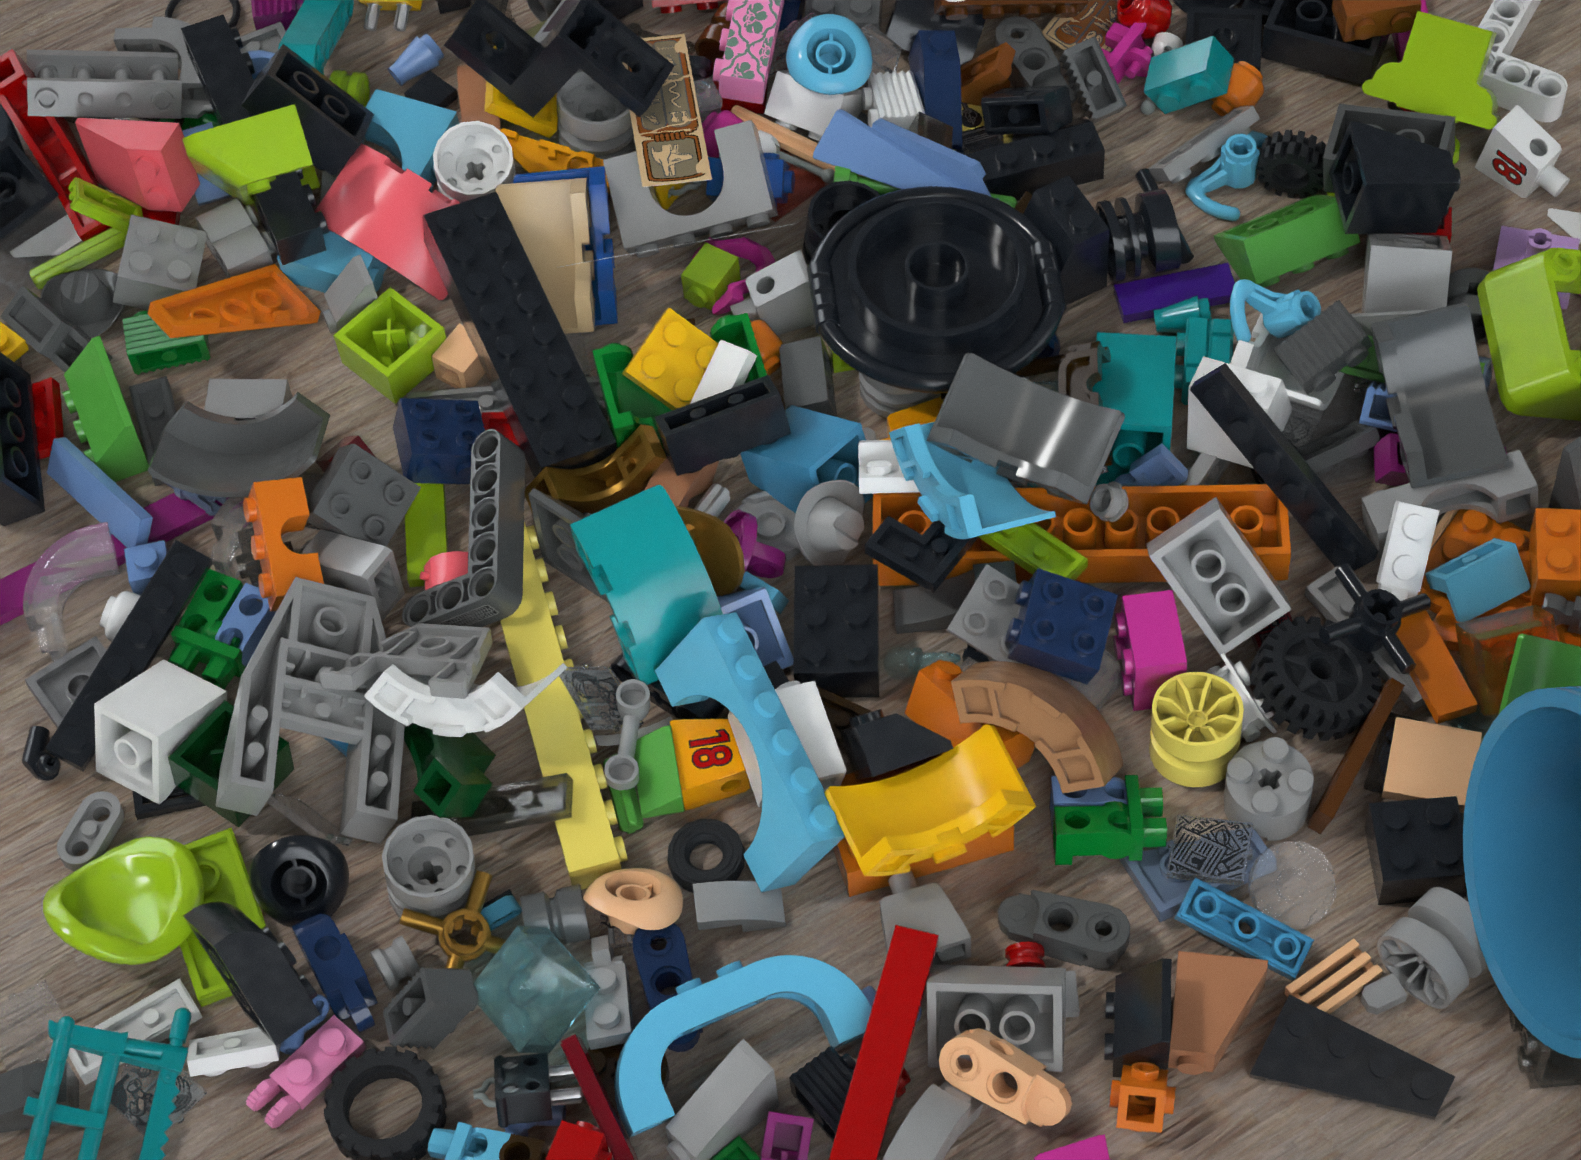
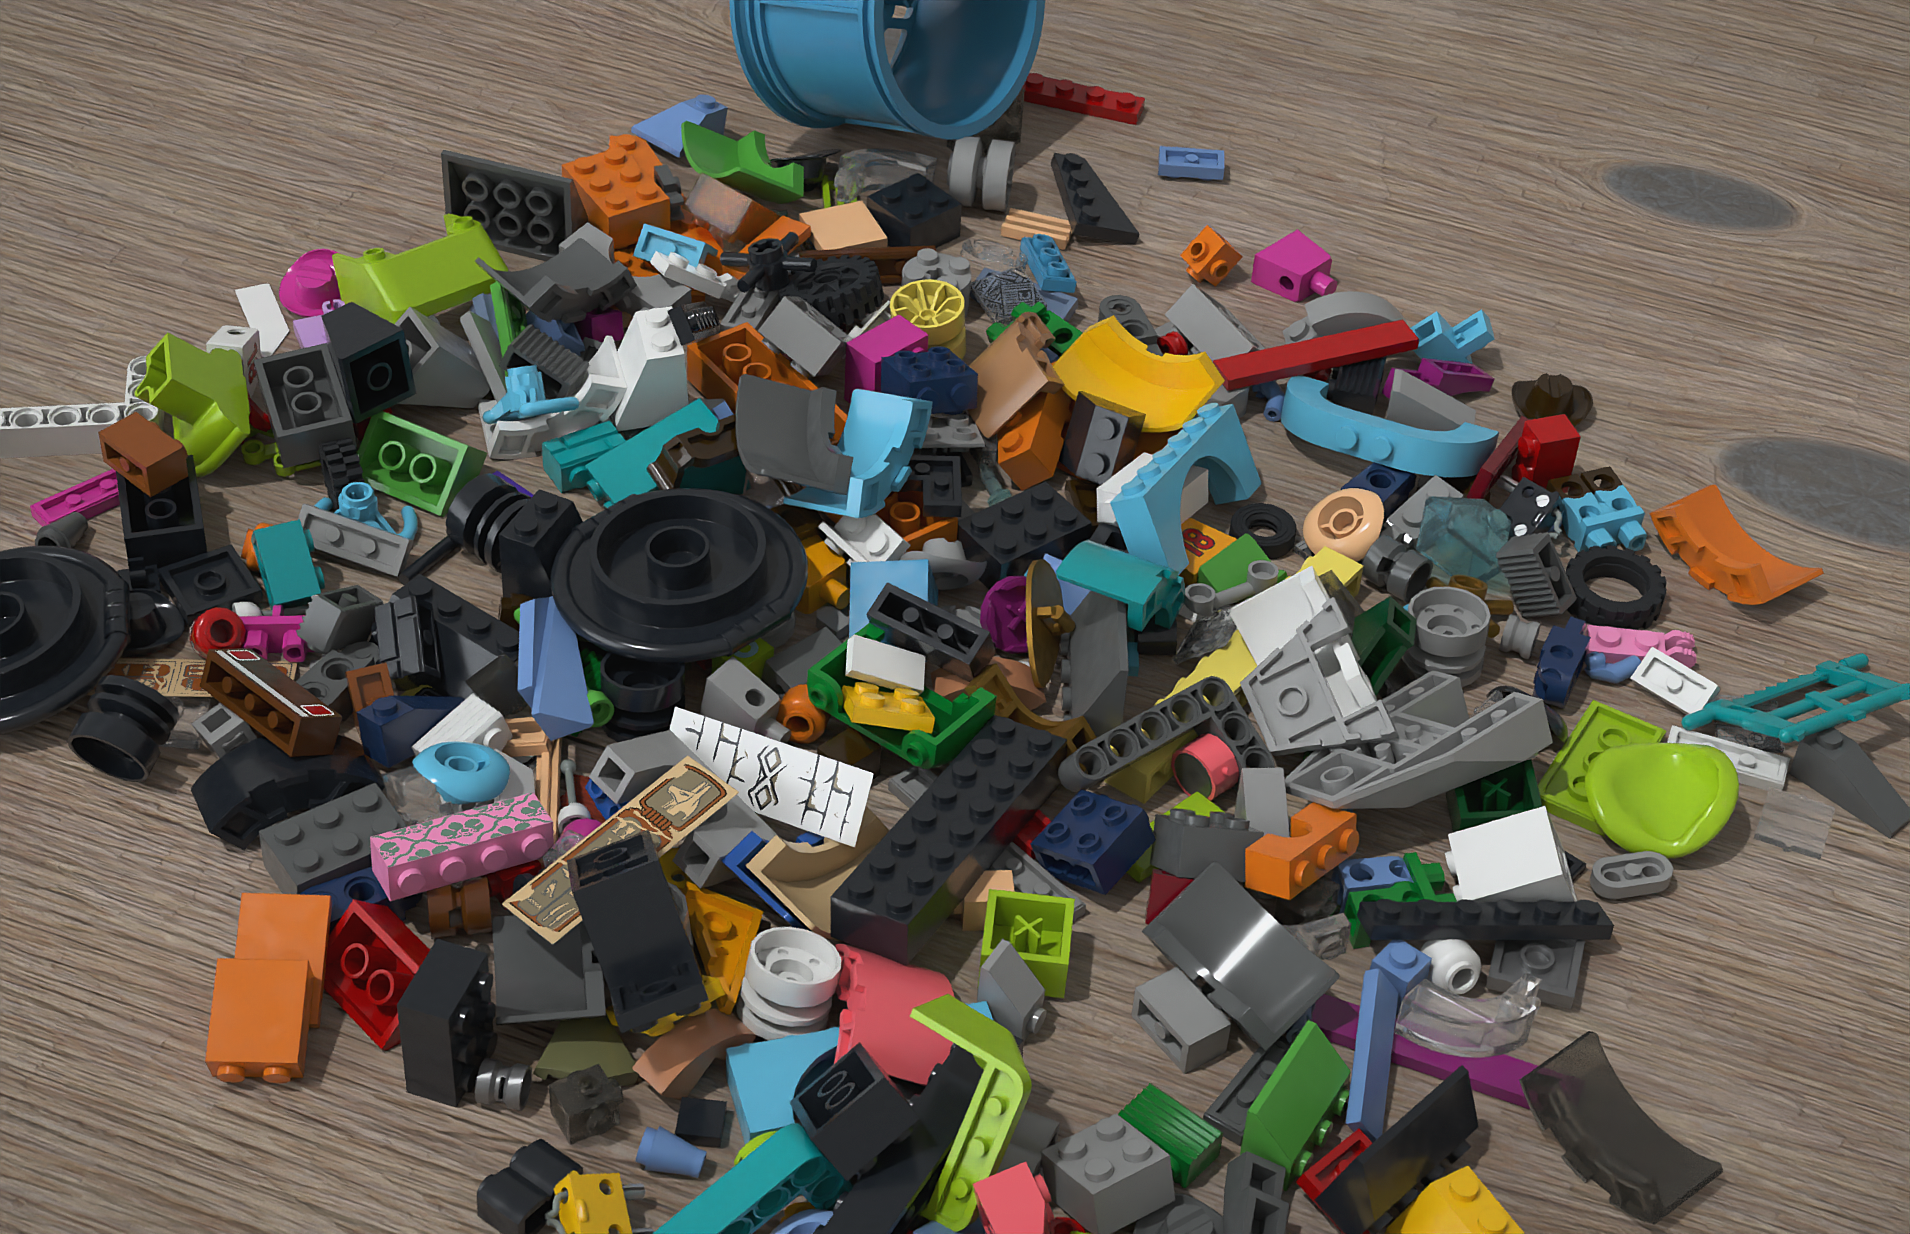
camera: 135 degrees left, 15 degrees down
black arm [22,726,61,781] -> none
orange wing [147,264,321,338] -> none
black brick [183,902,320,1046] -> none
light grey slope [692,881,786,932] -> none
light nougat piece [939,1028,1072,1127] -> none
black slope [1104,958,1172,1077] -> none
teal cone [1154,295,1212,333] -> none
nougat slope [1168,951,1268,1075] -> none
light grey piece [1361,973,1407,1015] -> none

